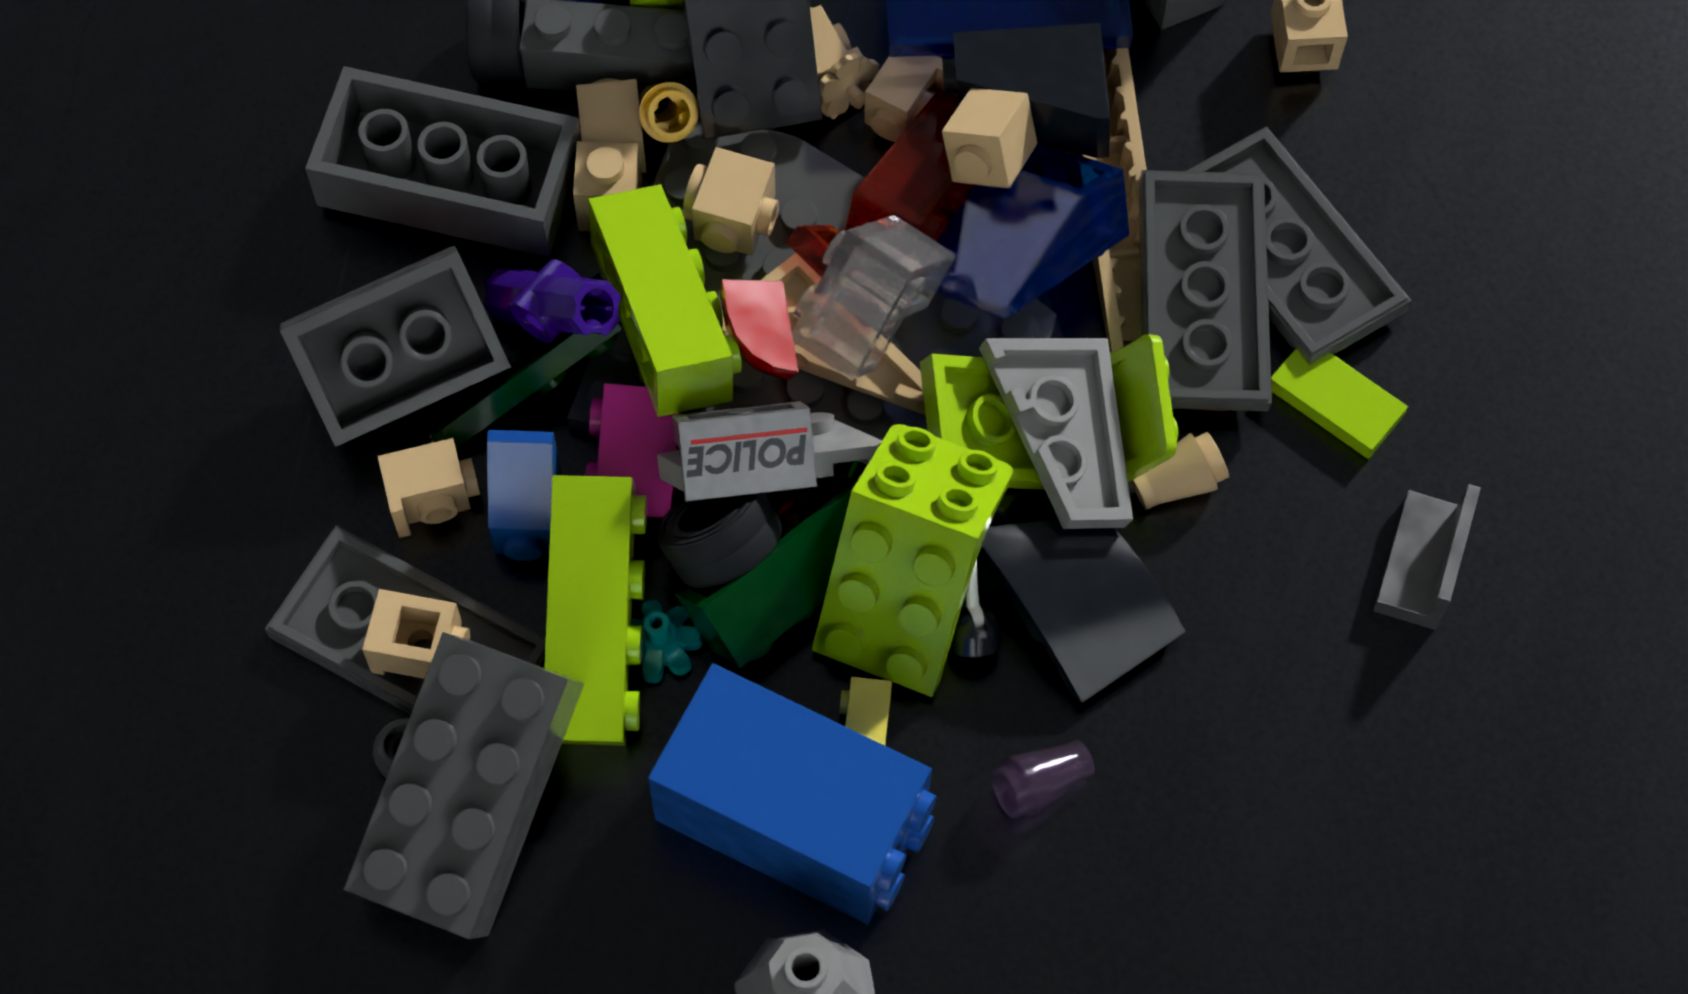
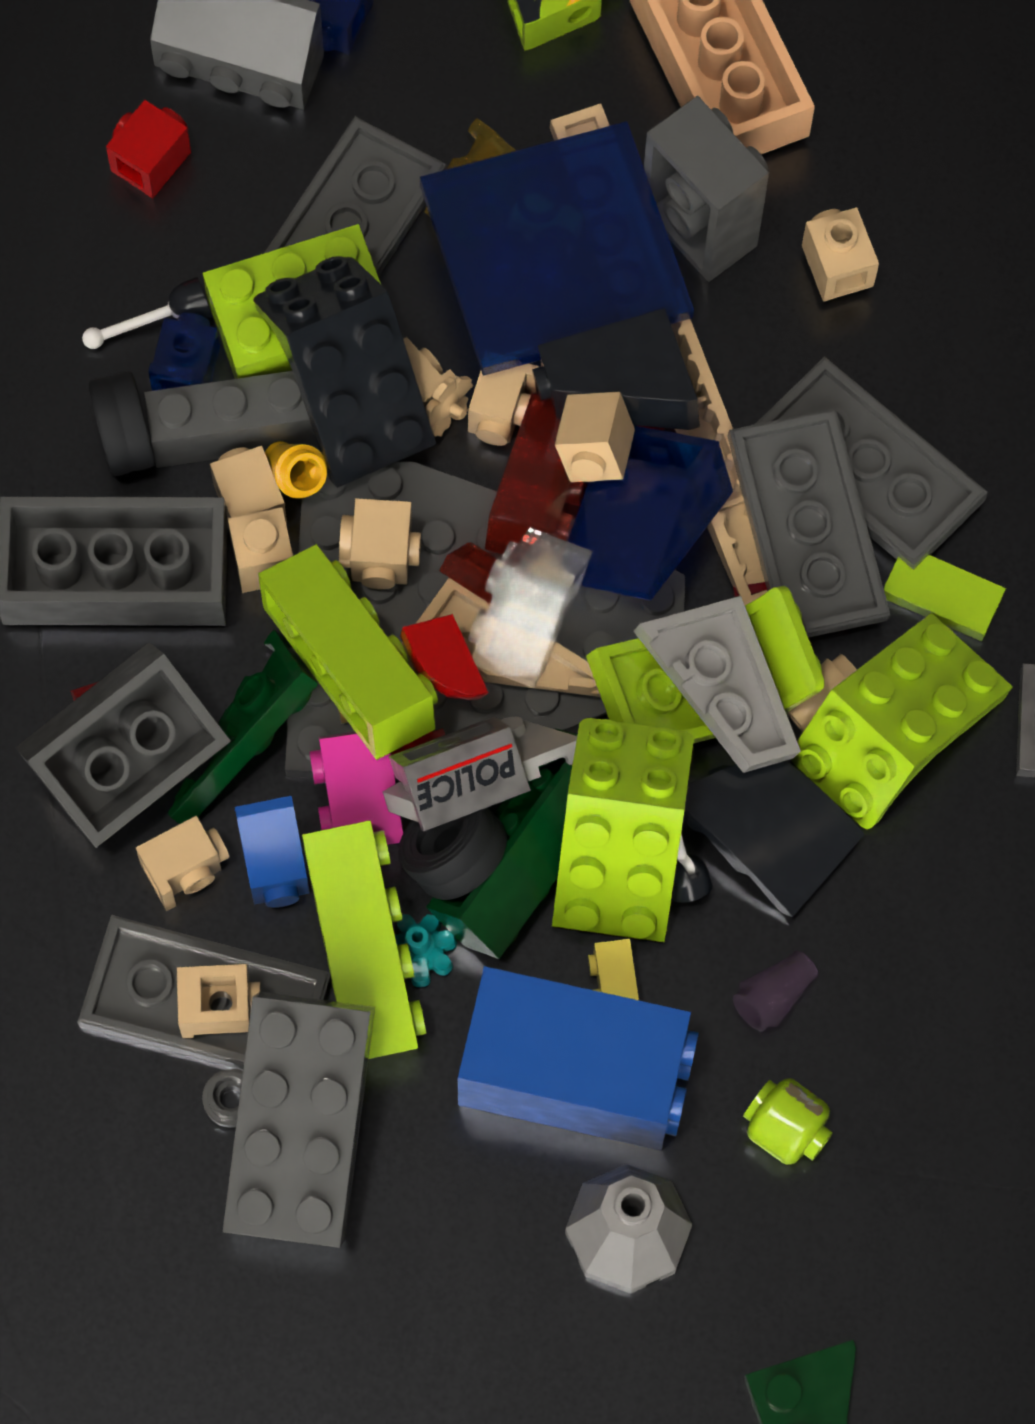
camera: 15 degrees left, 5 degrees up
dark purple piece [483,259,621,344] -> none
none -> lime head [743,1078,833,1165]
none -> lime bracket [791,613,1013,829]

